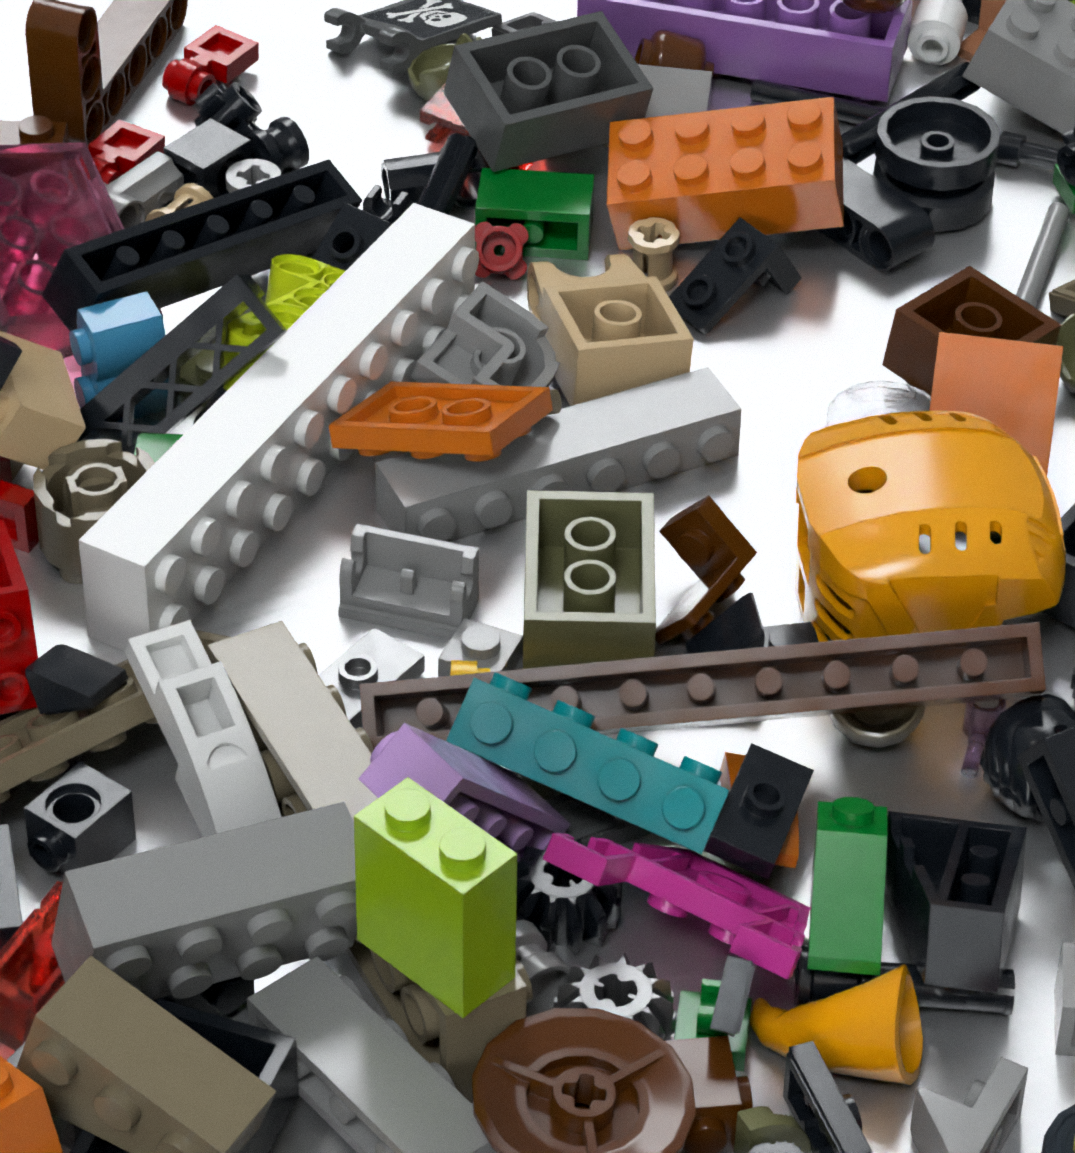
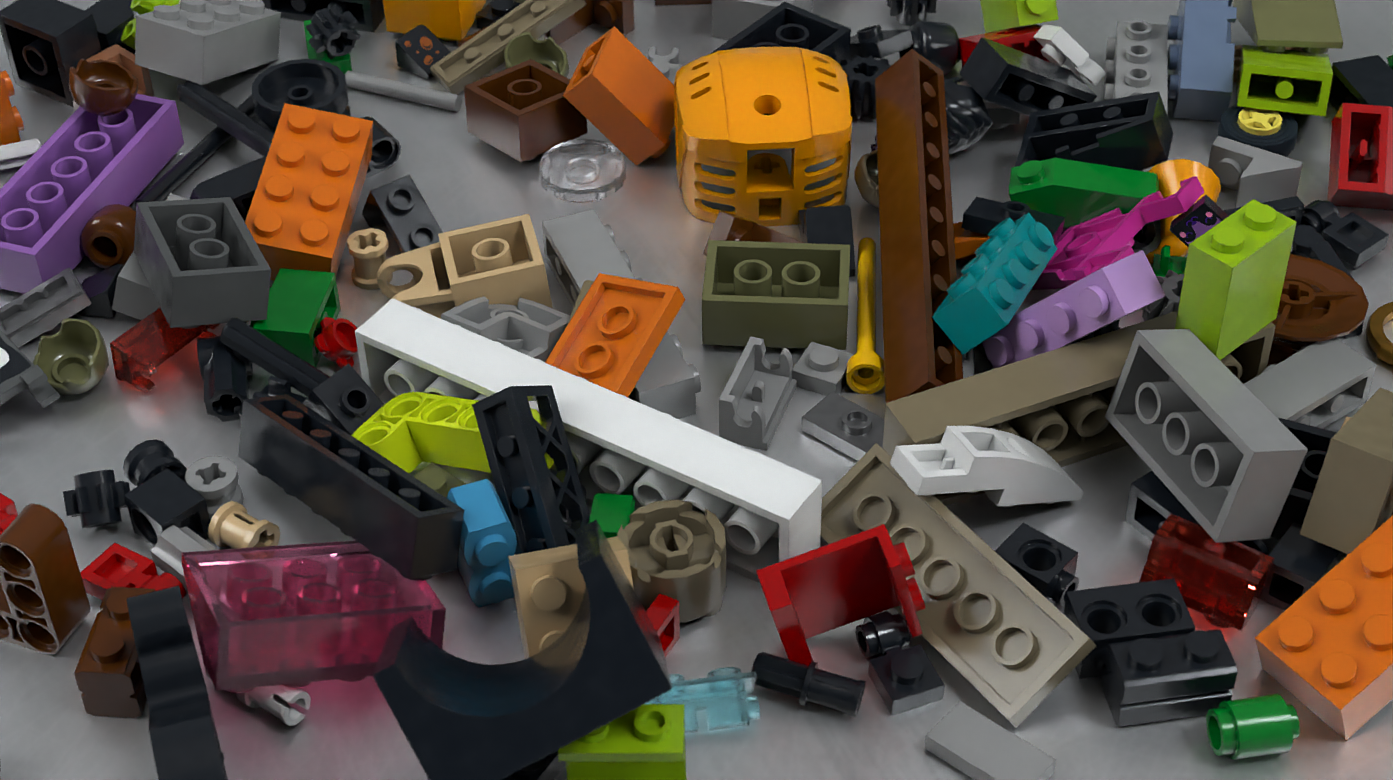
camera: 85 degrees left, 0 degrees up
black slope [25,644,129,715] -> none

